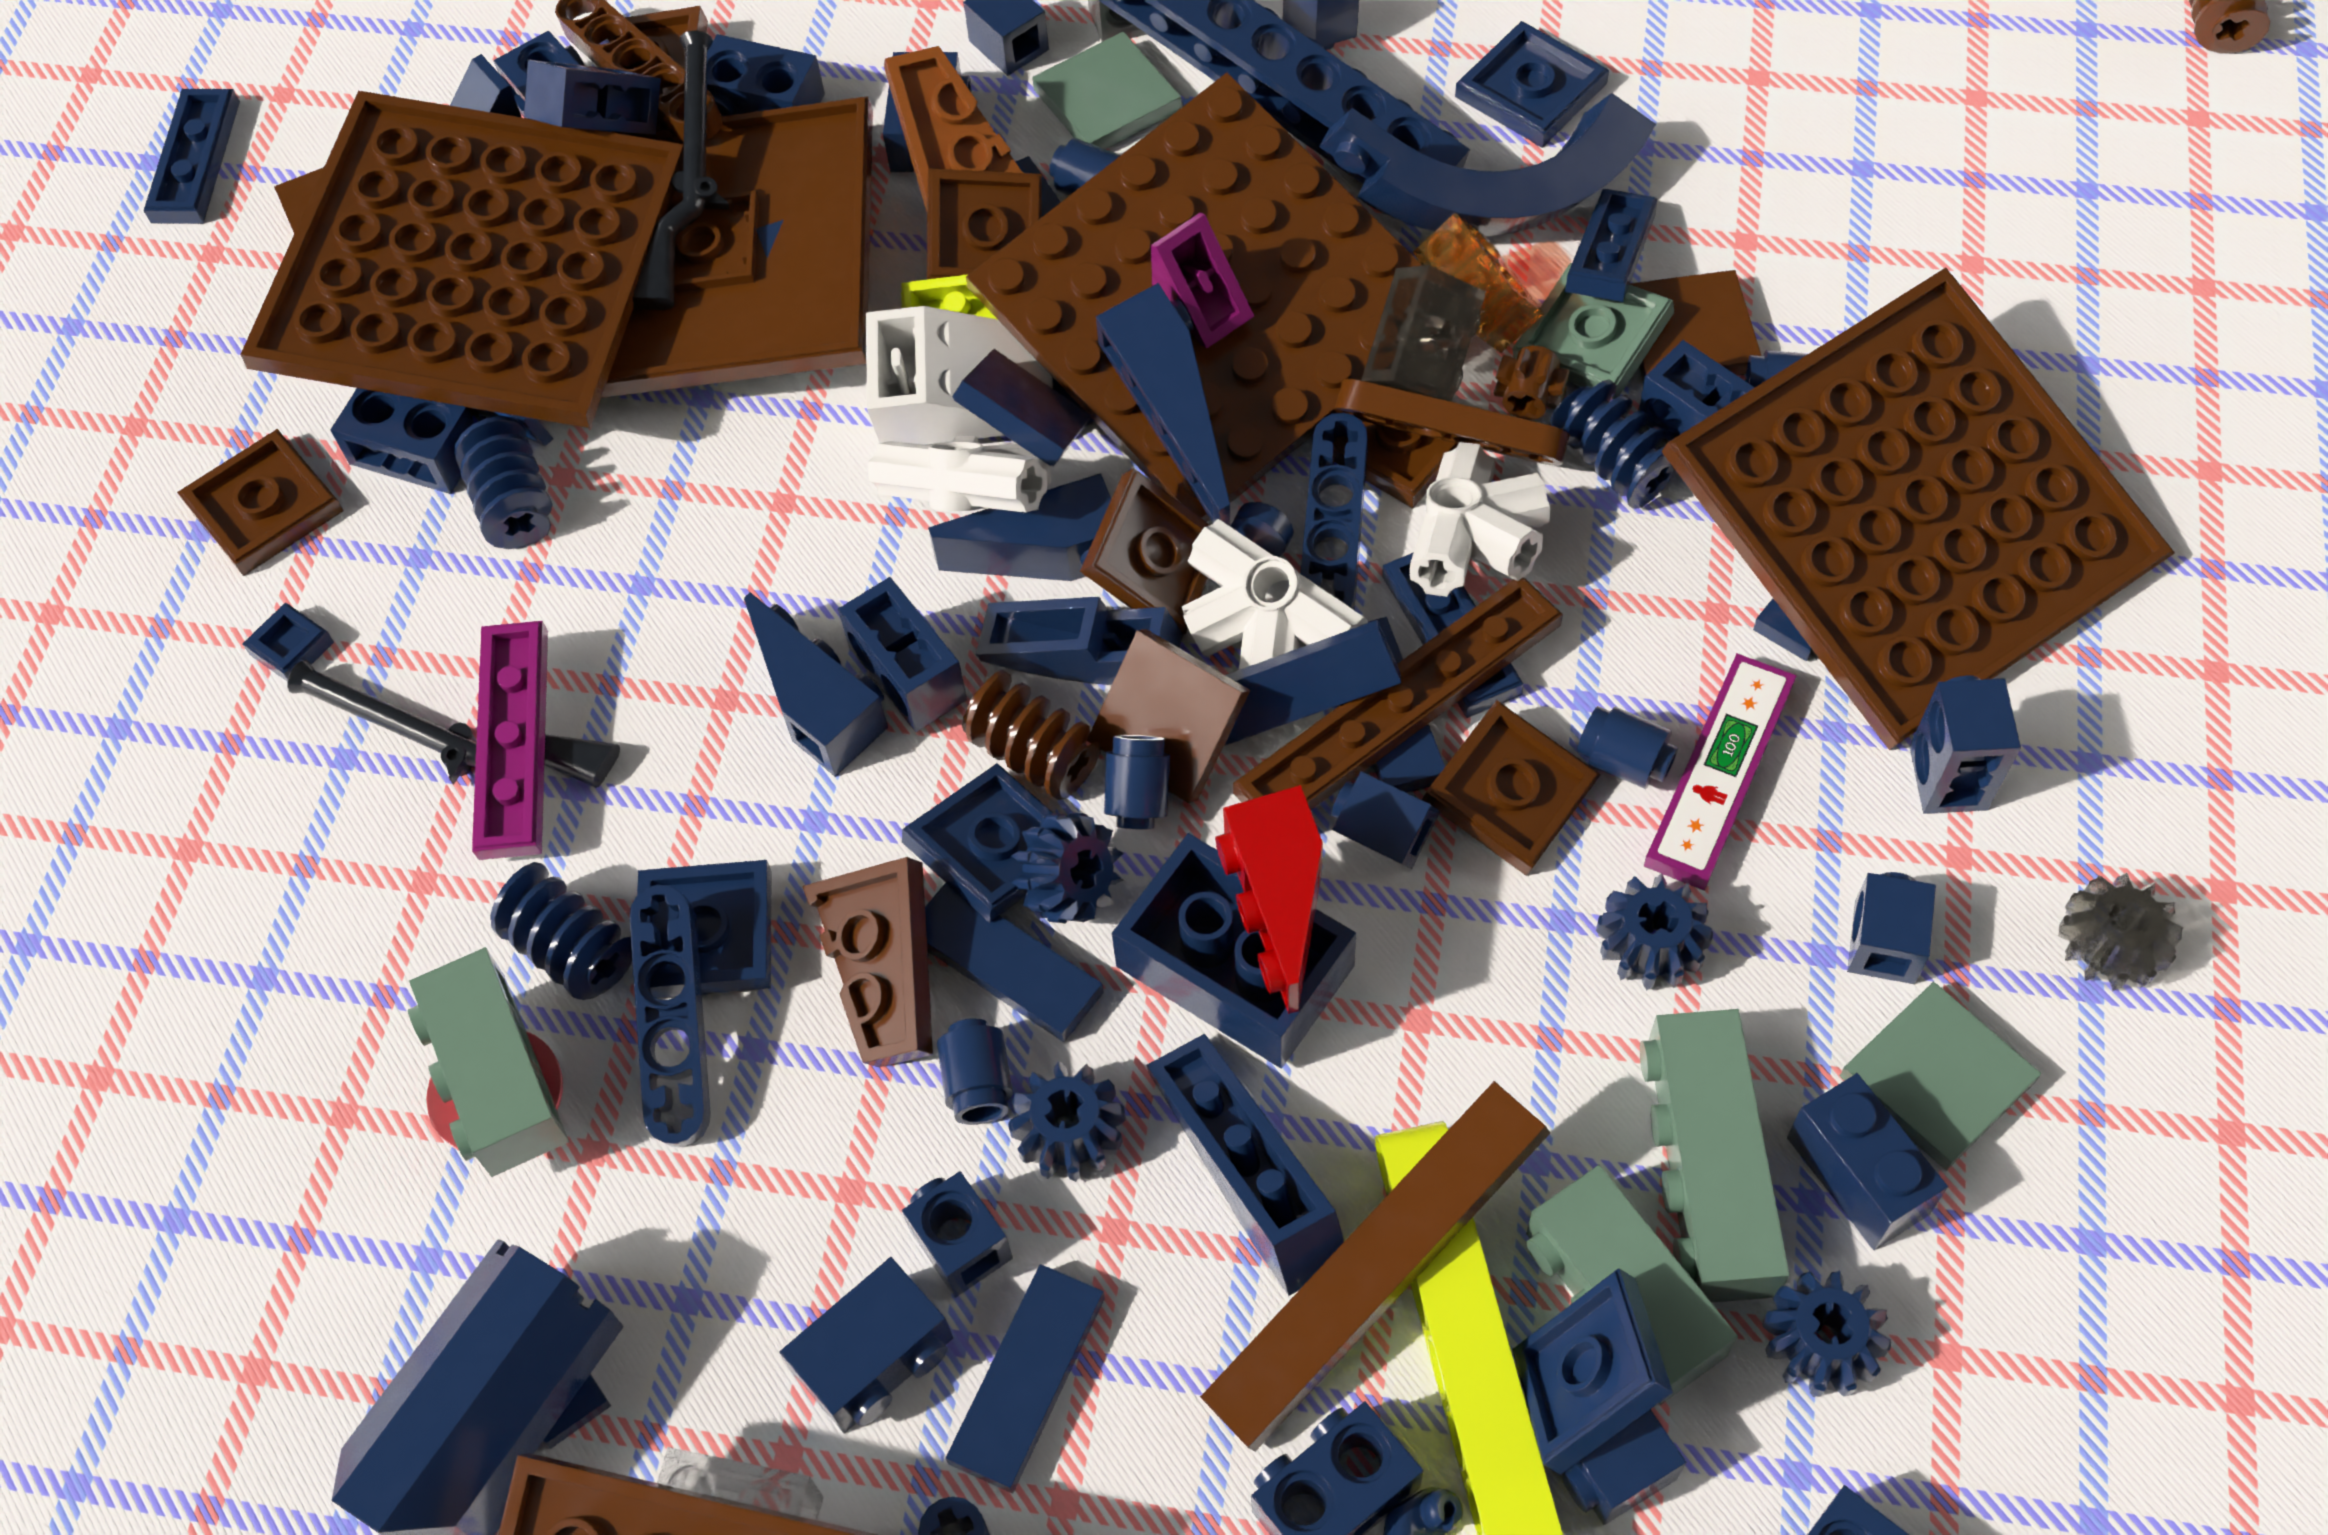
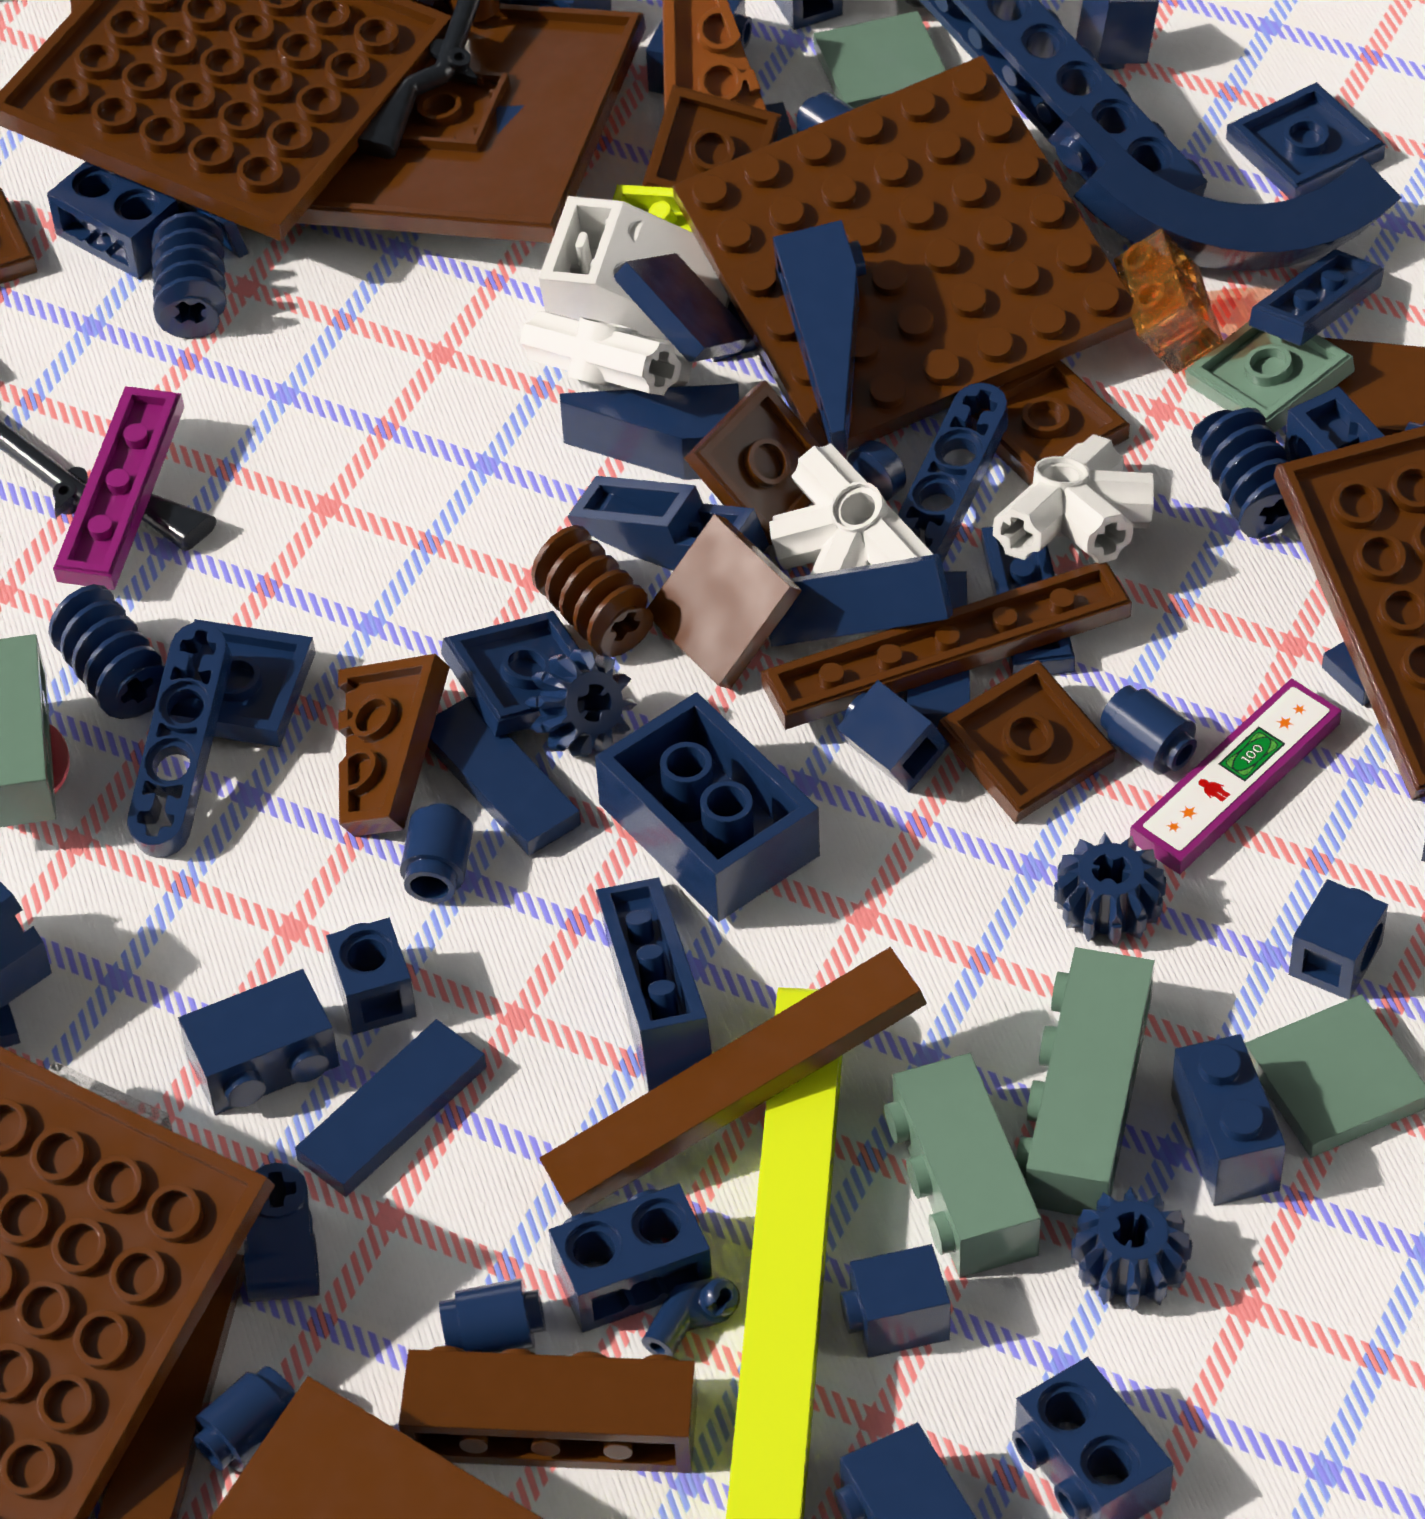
camera: 15 degrees right, 10 degrees down
dark blue slope [744,592,888,777] -> none
dark blue brick [838,577,967,732] -> none
dark blue gear [1008,1061,1126,1182] -> none
dark blue brick [1104,735,1170,830] -> none
magenta slope [1151,213,1254,348] -> none
red slope [1215,785,1323,1014] -> none
reddish brown beam [1334,379,1570,466] -> none
clear smoke brick [1361,265,1486,402] -> none
reddish brown gear [1493,345,1570,420] -> none
dark blue tile [1512,1268,1673,1474] -> none

